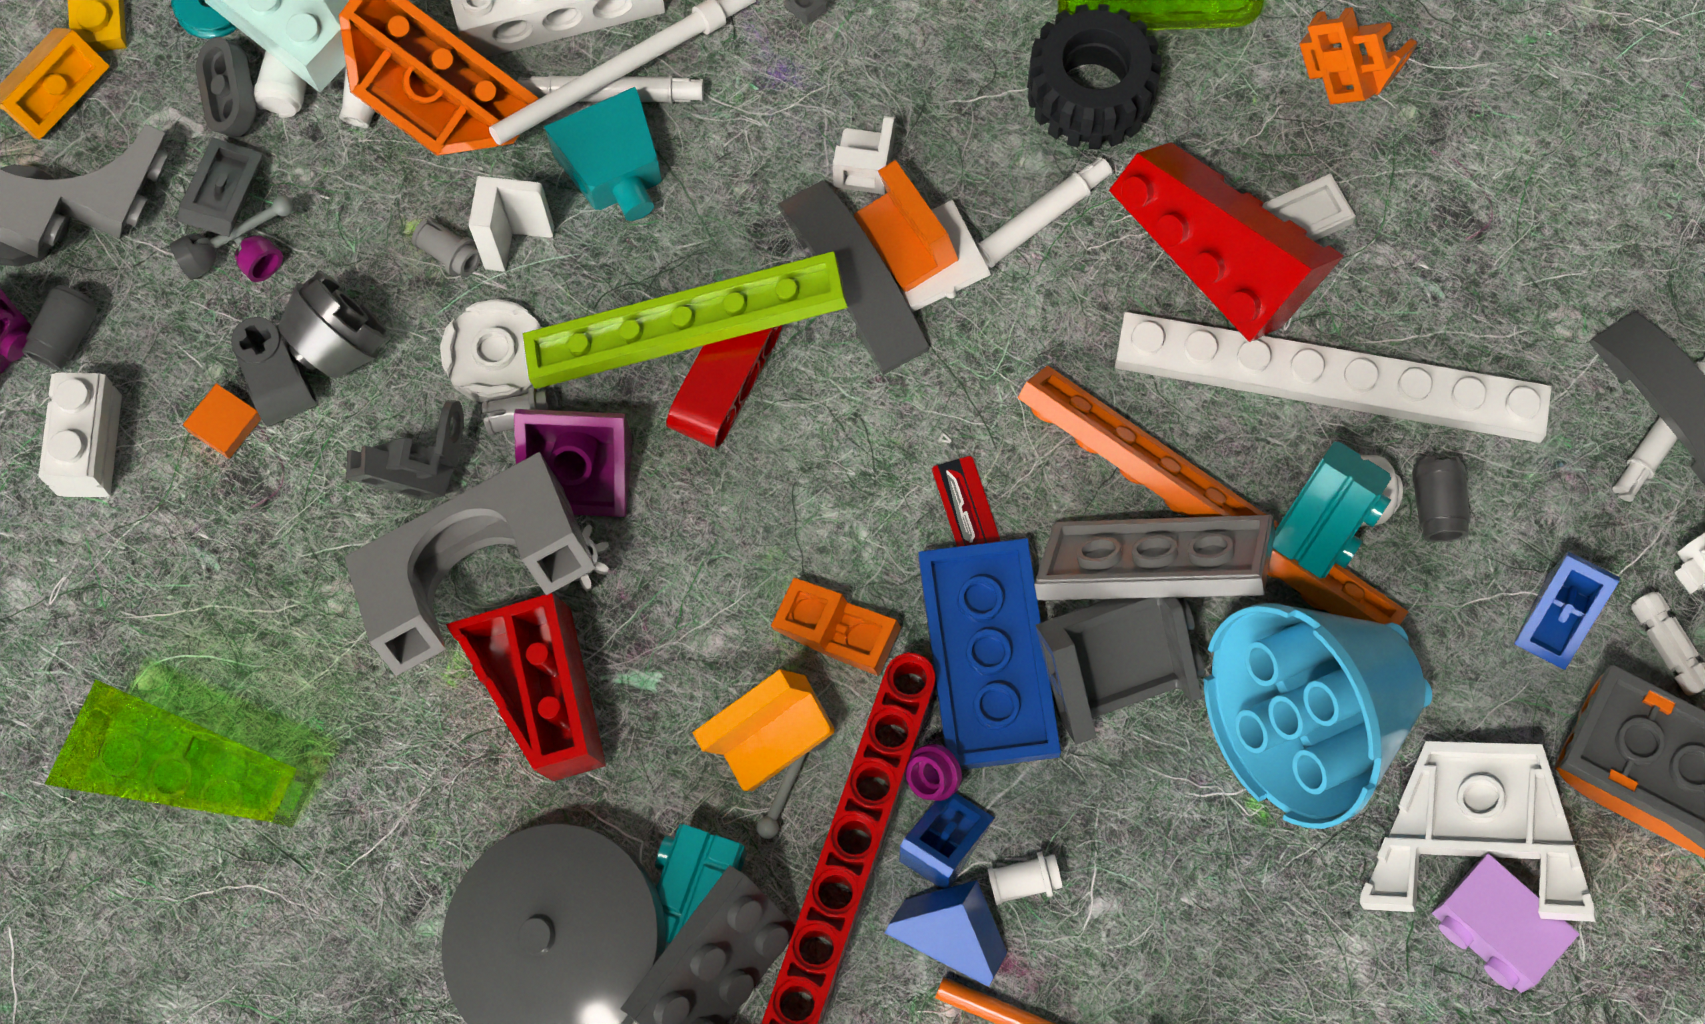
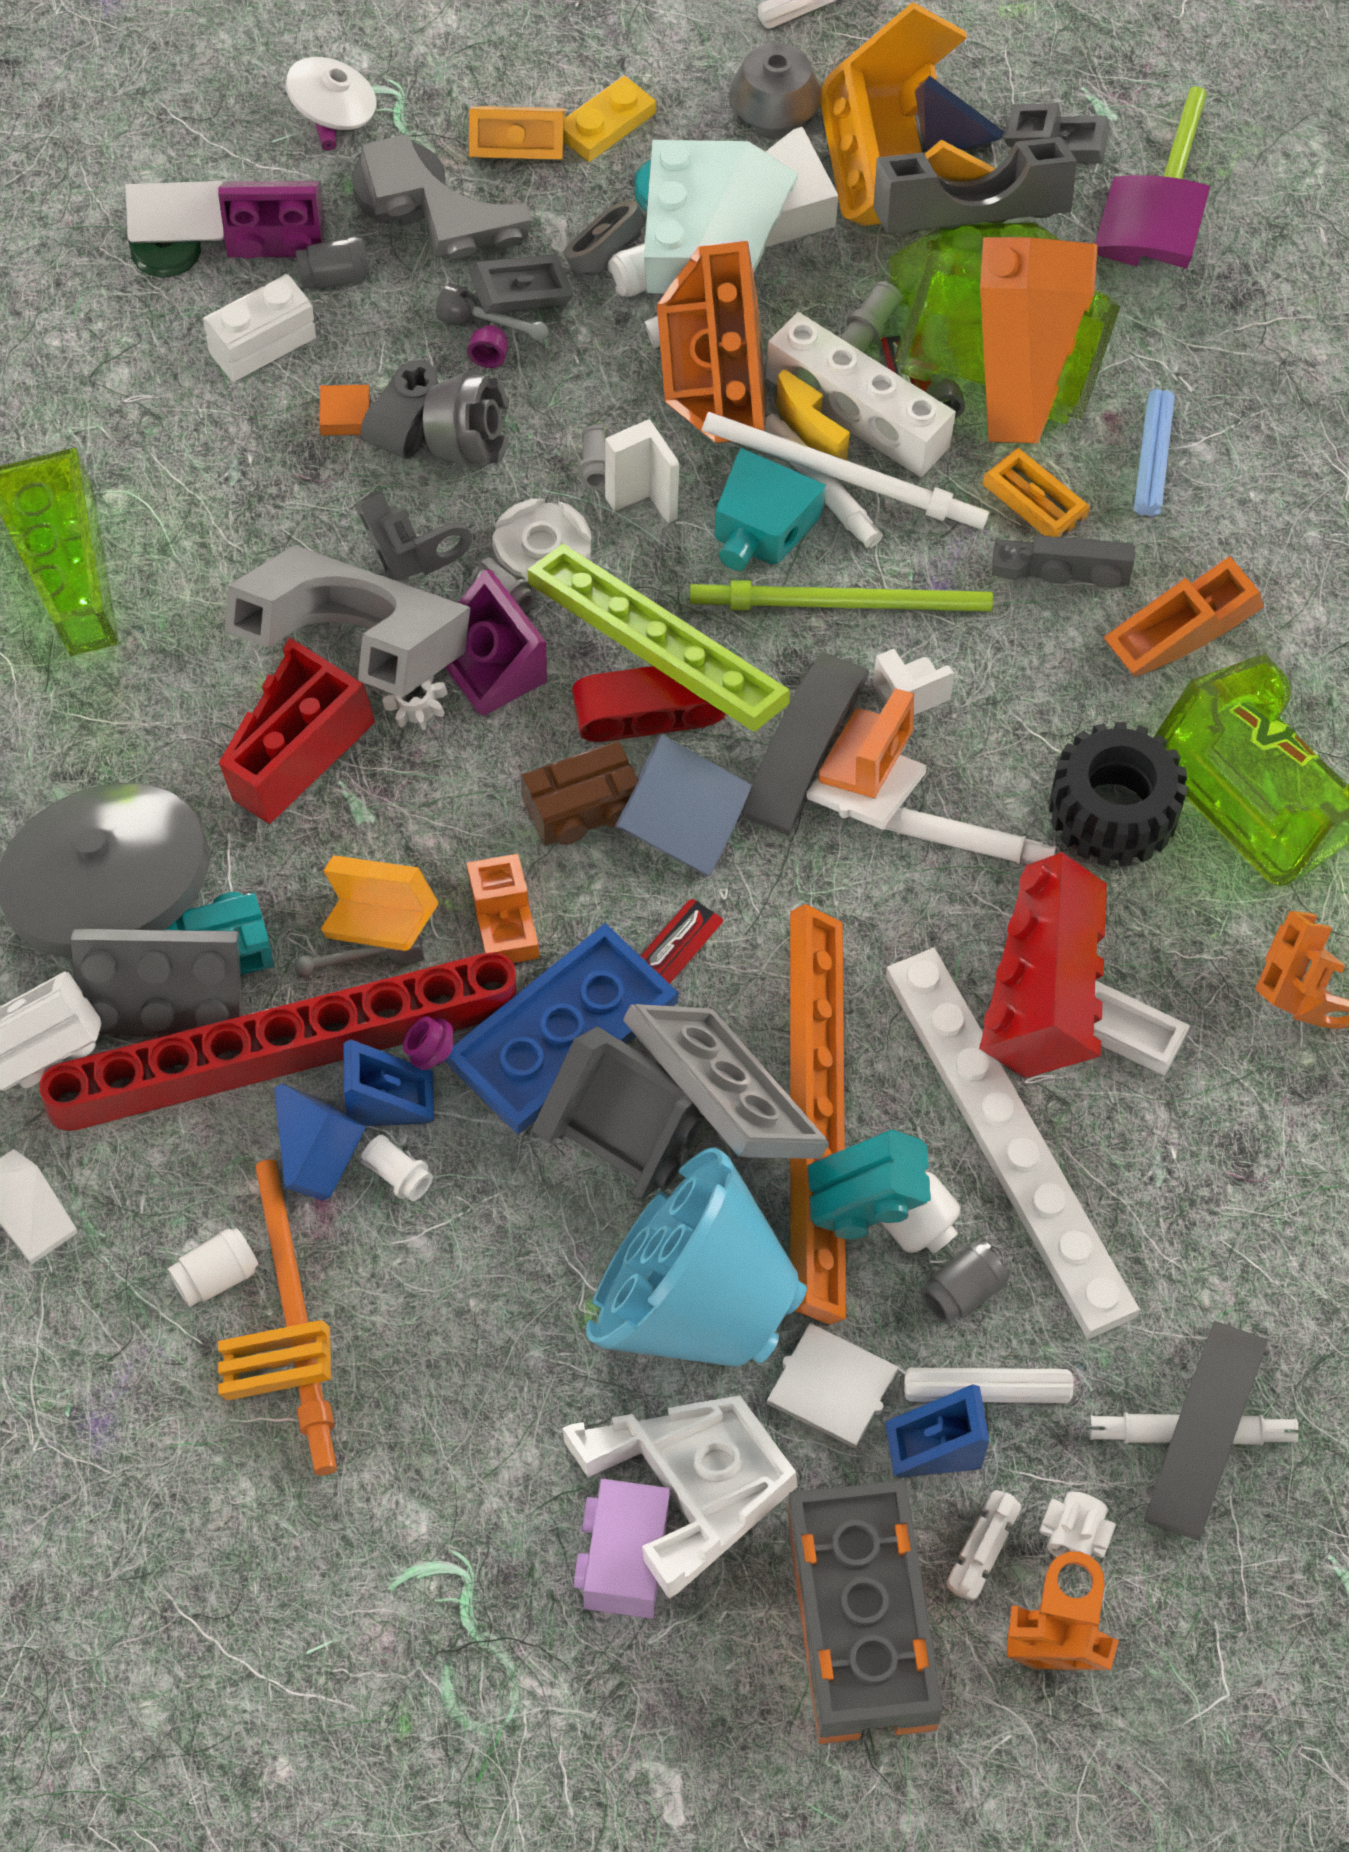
camera: 50 degrees right, 10 degrees down
none -> reddish brown brick [521,740,639,846]
none -> sand blue slope [615,734,752,877]
none -> lime bar [690,580,993,612]
none -> white piece [767,1323,898,1449]
none -> yellow slope [776,369,850,461]
none -> white axle [904,1368,1074,1403]

